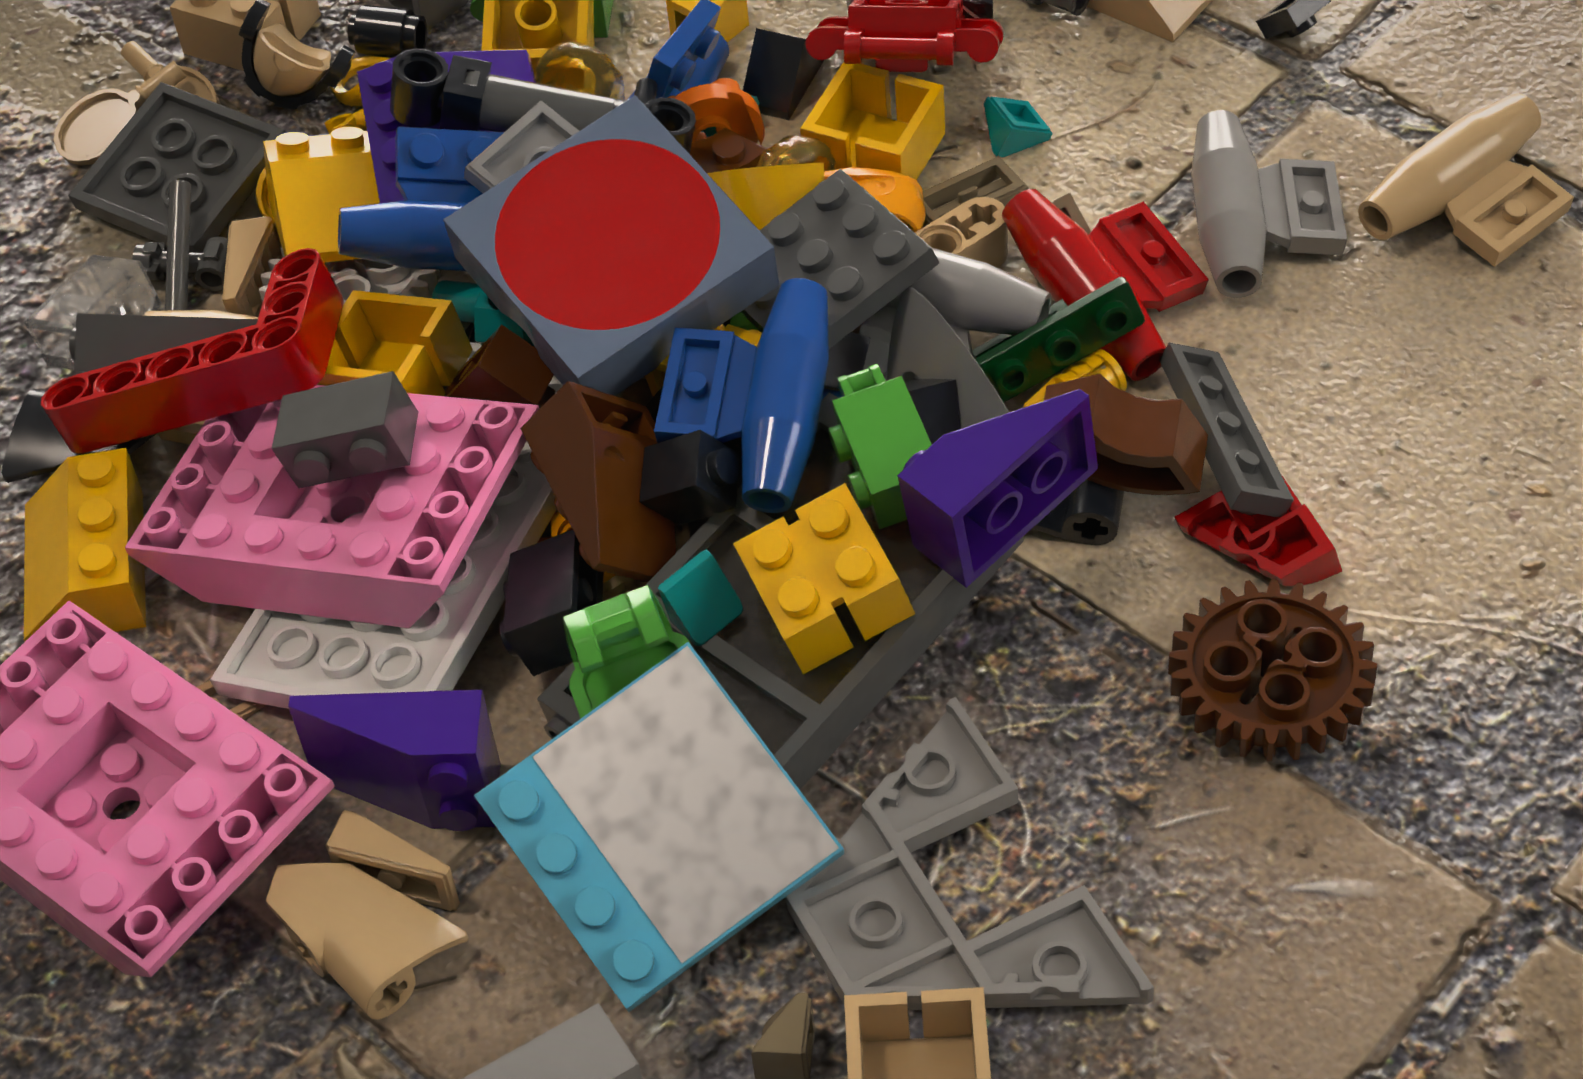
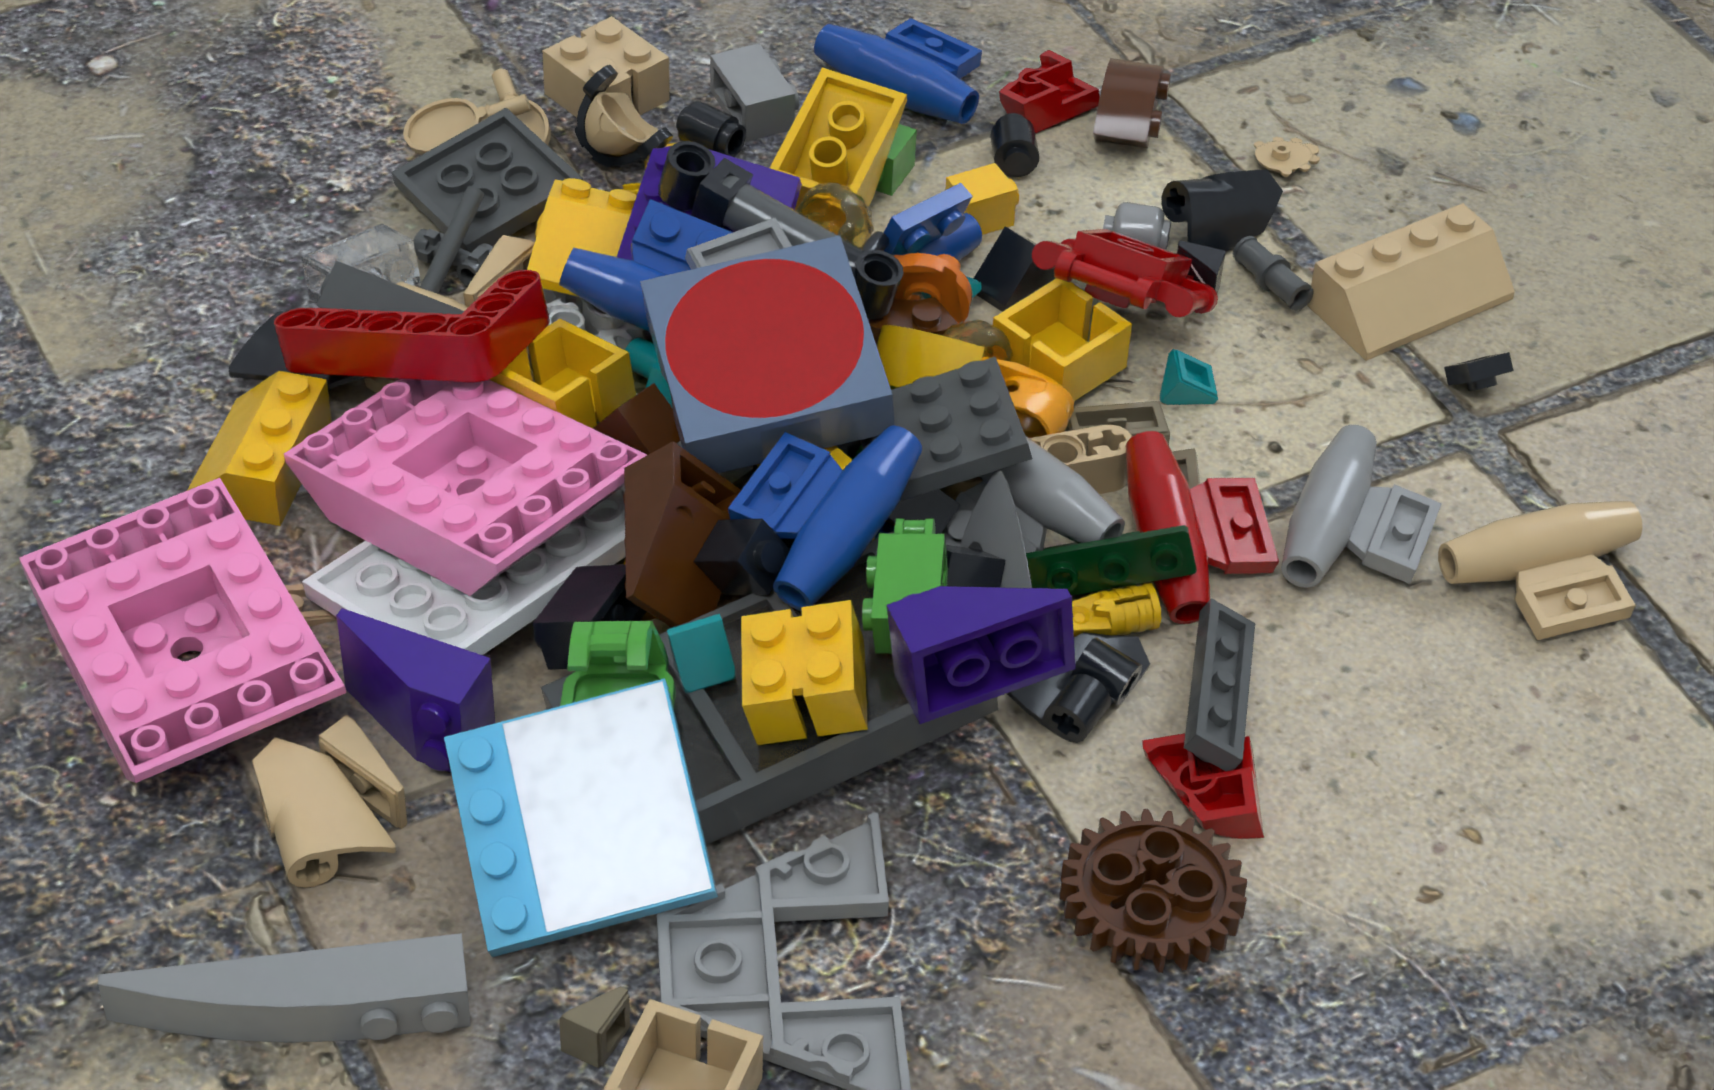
camera: 15 degrees right, 5 degrees down
dark grey brick [272,371,418,489] -> none
reddish brown brick [1044,374,1208,495] -> none

